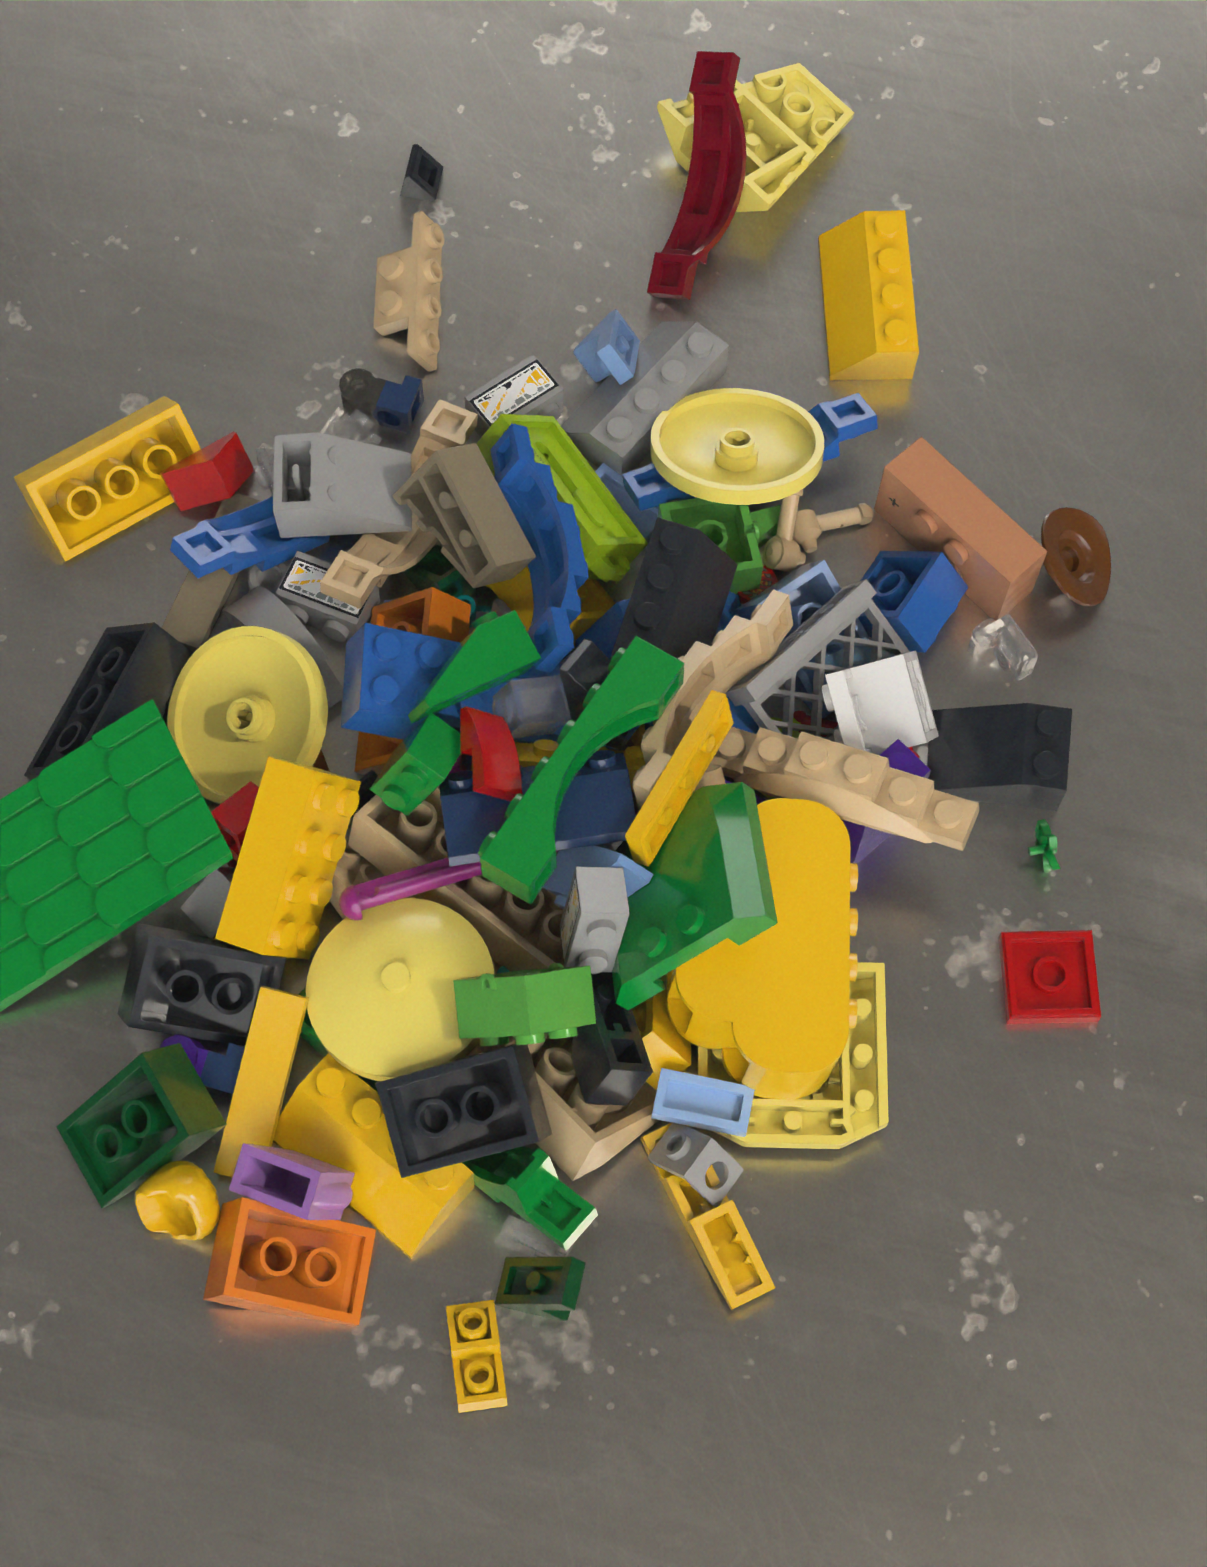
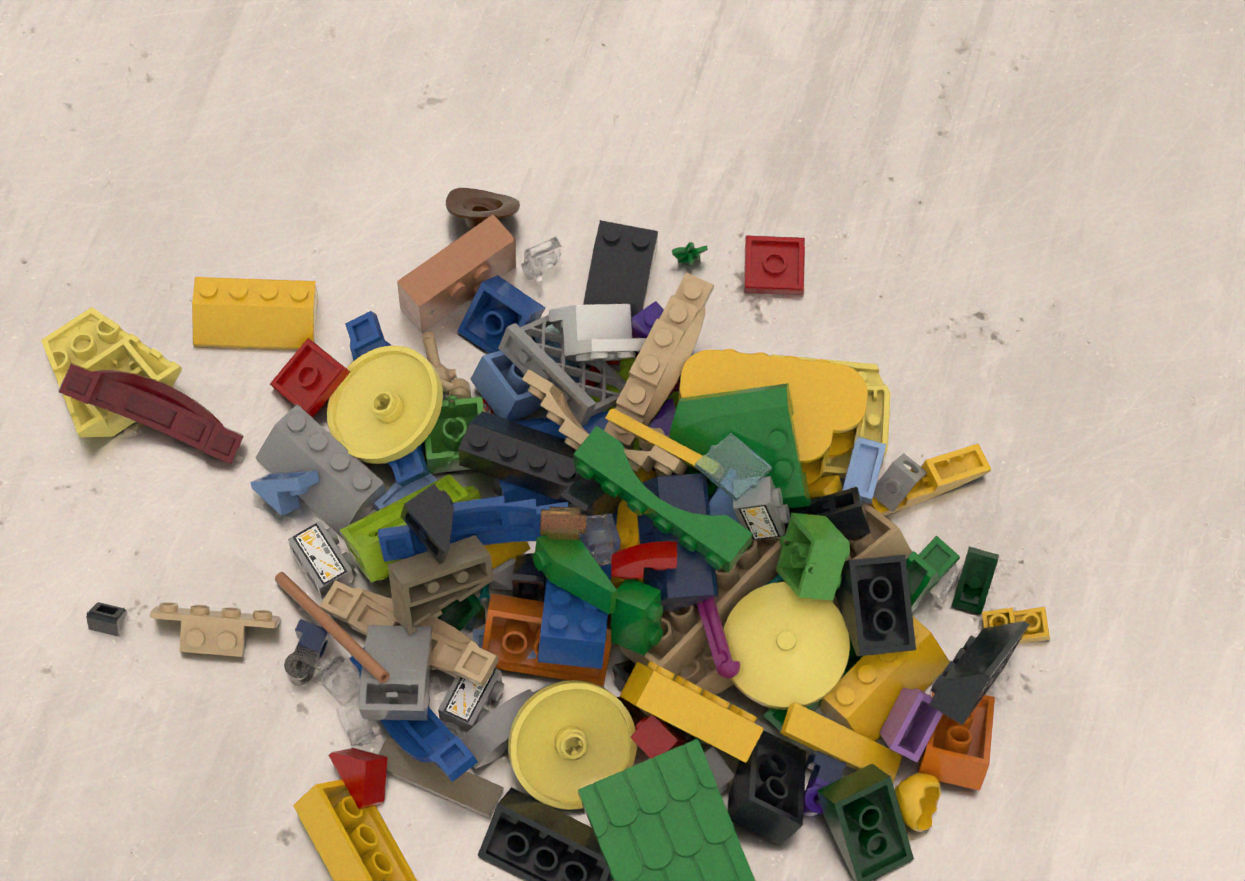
camera: 85 degrees left, 0 degrees up
none -> red tile [269,338,350,418]
none -> nougat piece [275,572,390,683]
none -> black slope [400,484,454,564]
none -> clear orange brick [540,506,586,540]
none -> clear light blue piece [695,433,772,501]
none -> black slope [929,621,1030,725]

